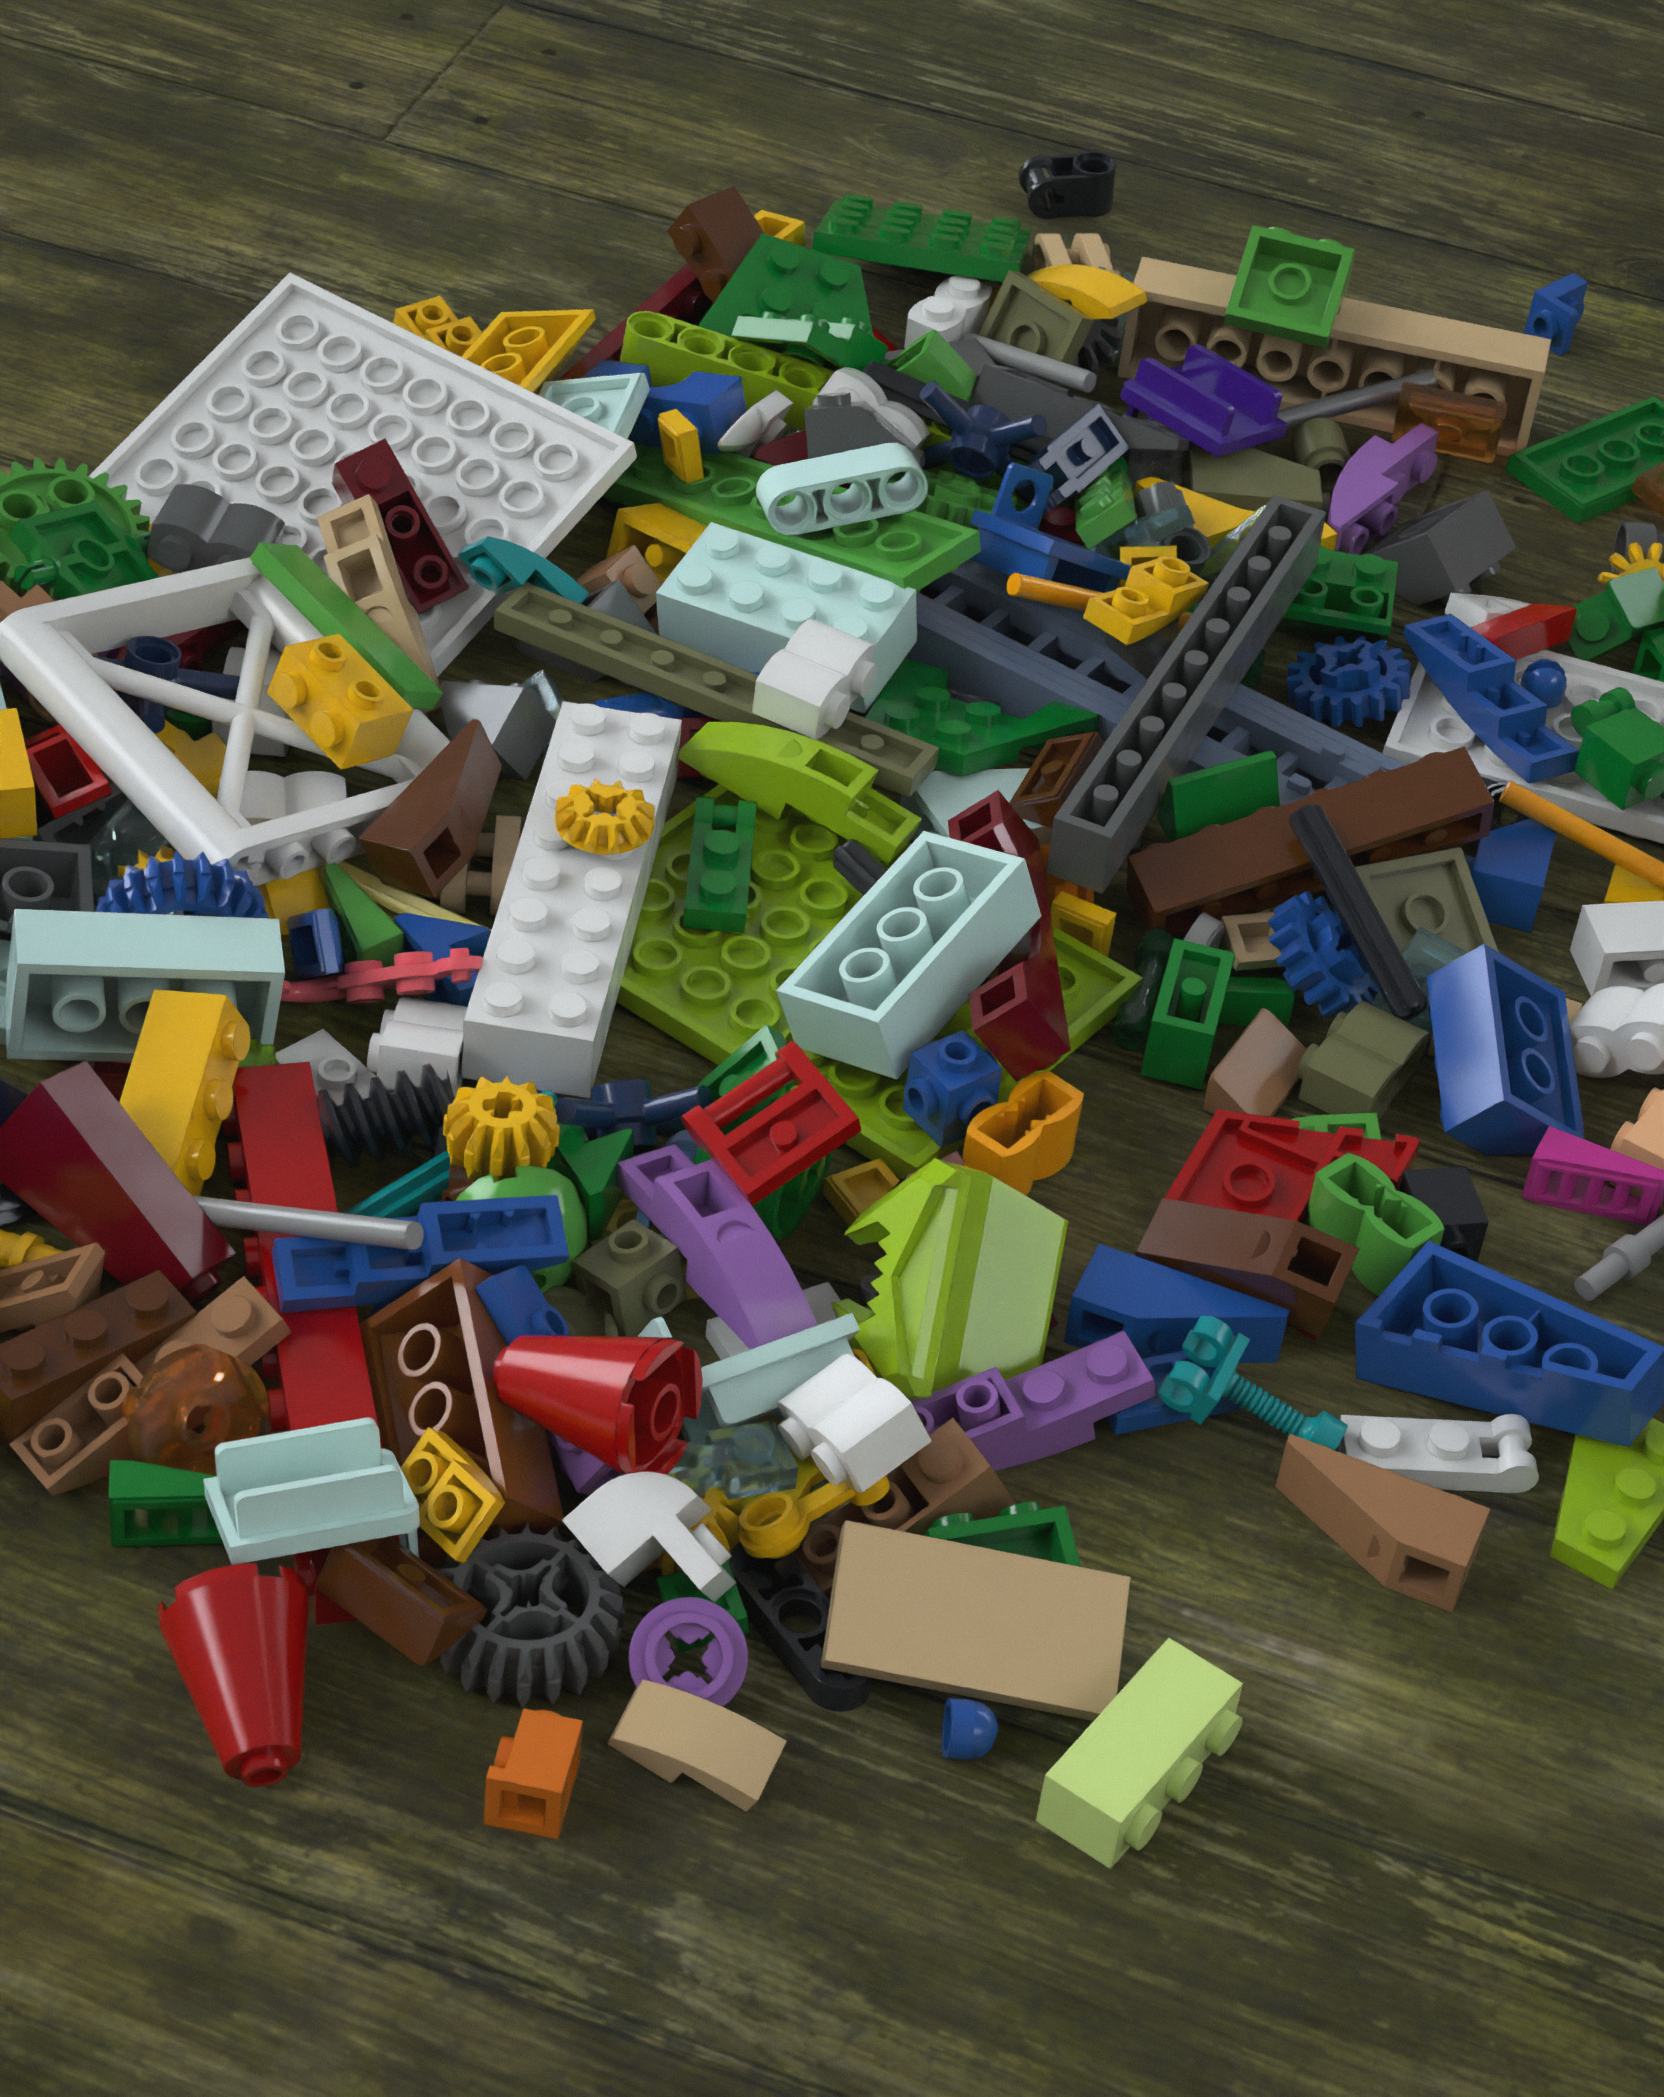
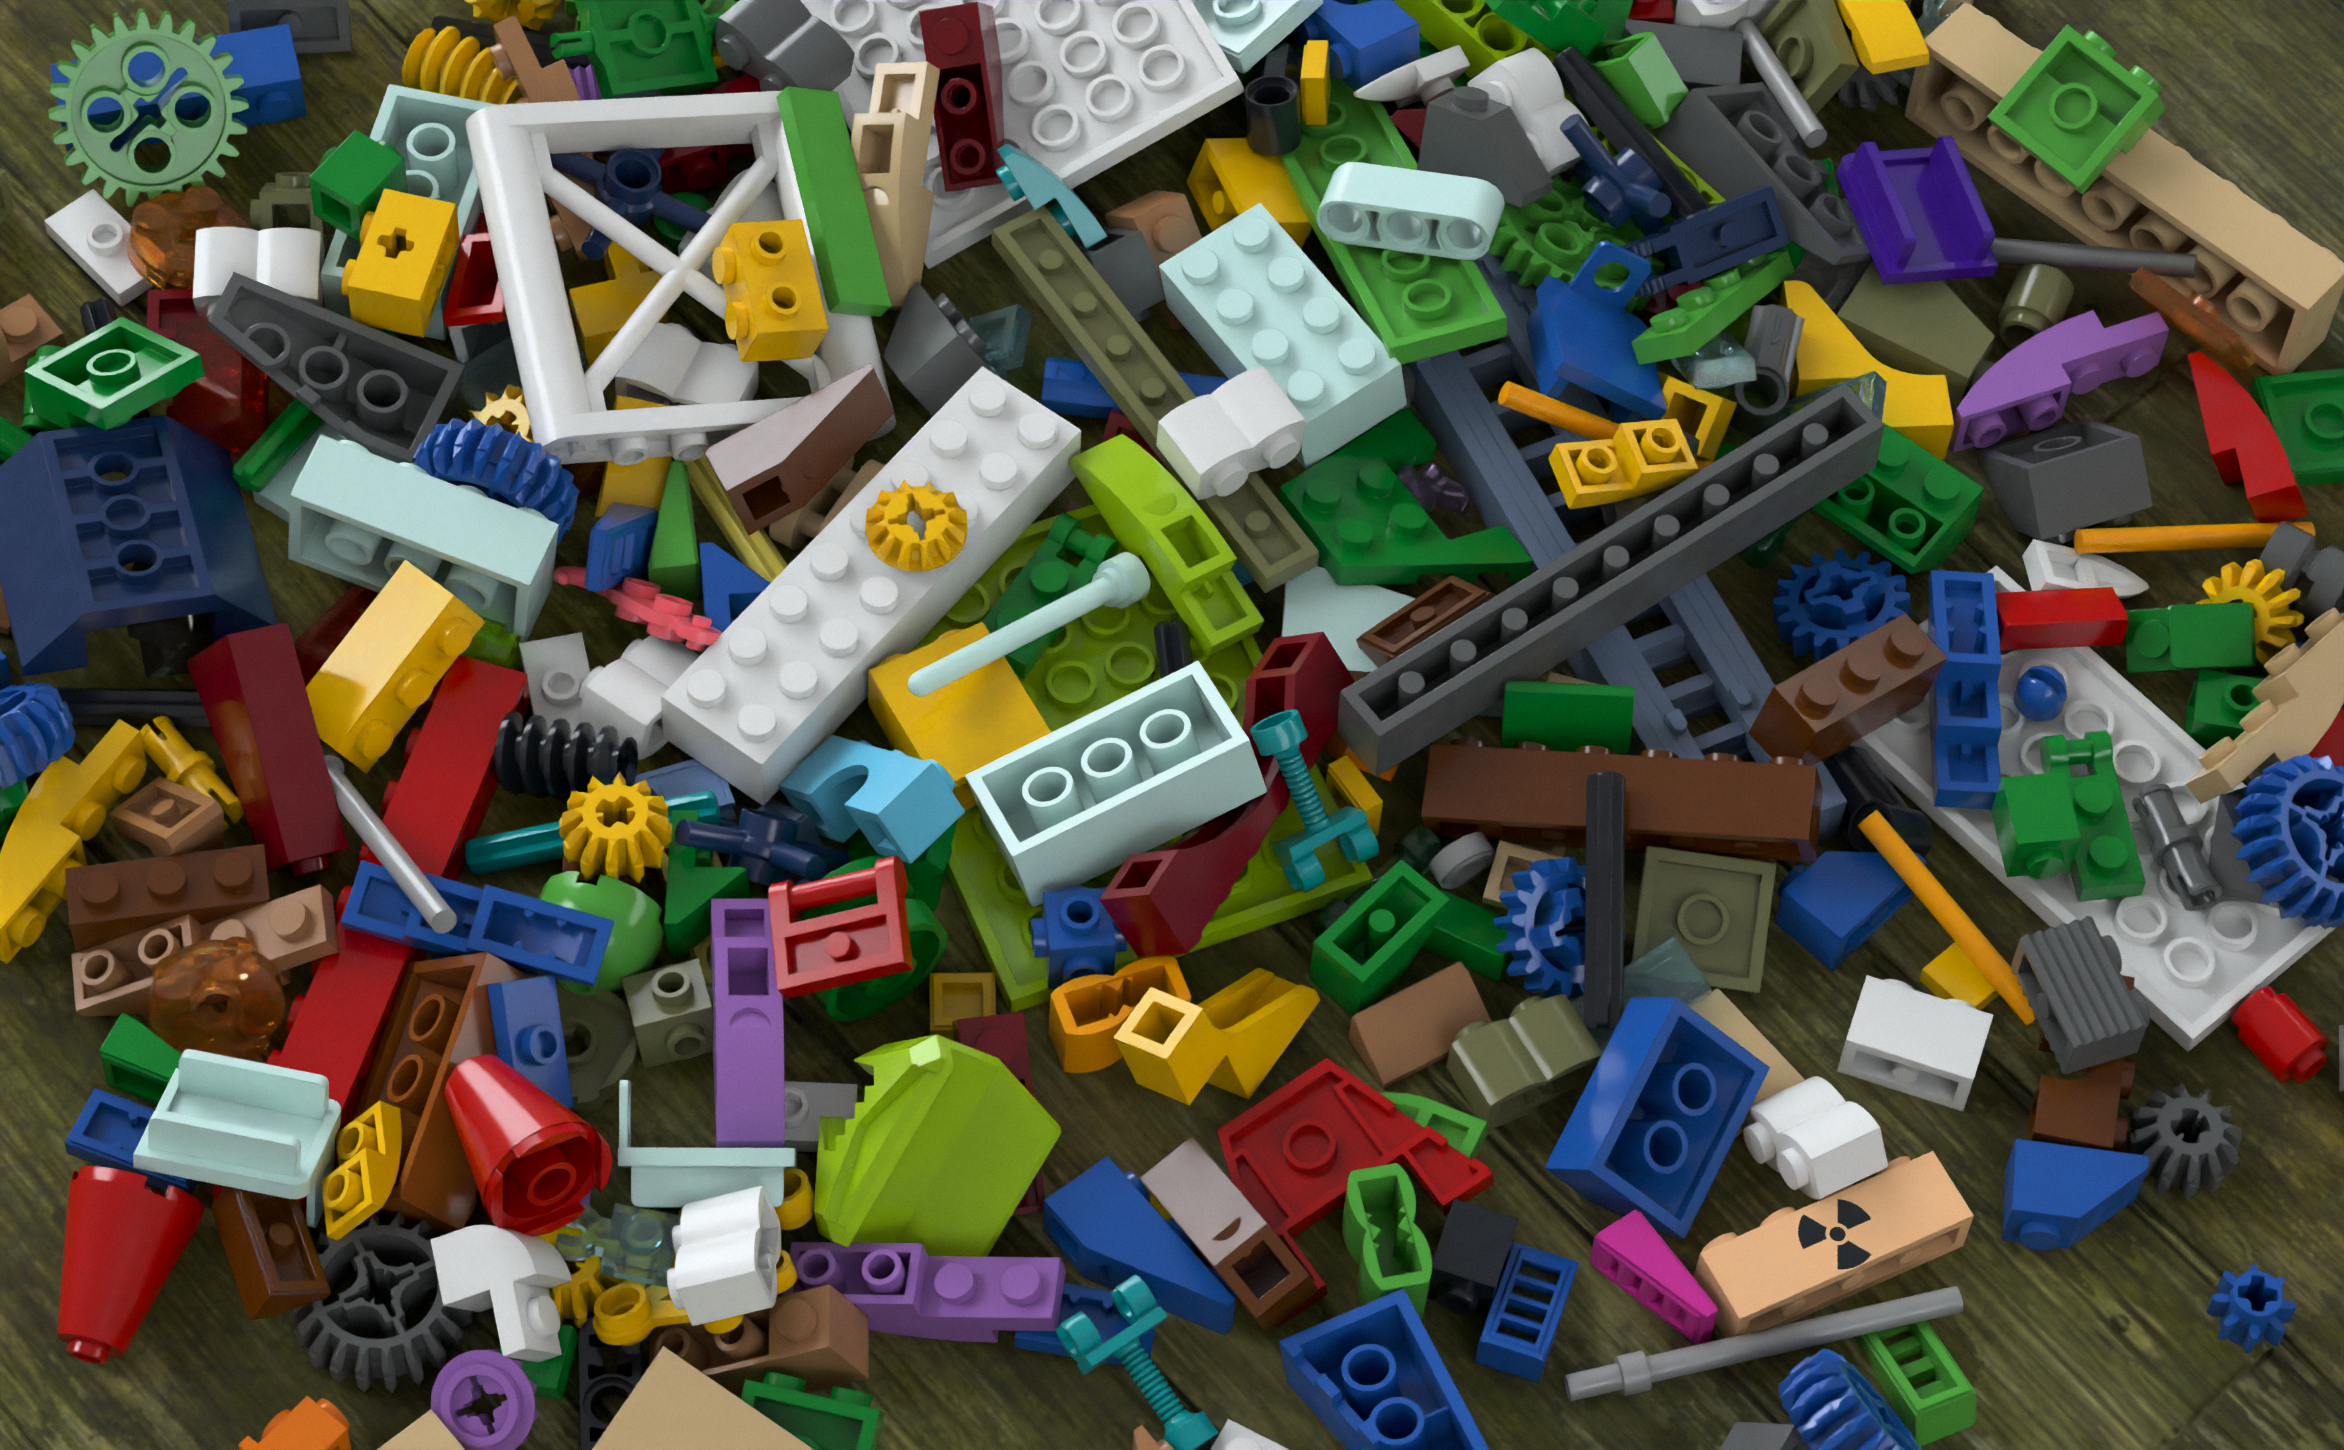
camera: 30 degrees right, 15 degrees up
none -> blue plate [64,1088,198,1195]
none -> medium azure arch [778,735,966,864]
none -> yellow brick [868,621,1052,810]
none -> light aqua piece [908,552,1150,697]
none -> yellow arch [1113,968,1320,1106]
none -> black piece [1244,43,1303,156]
none -> teal bar [1250,710,1379,893]
none -> blue slope [1475,1242,1579,1383]
none -> reddish brown brick [1748,613,1948,766]
none -> light orange bar [2073,521,2315,554]
none -> red slope [2188,351,2309,523]

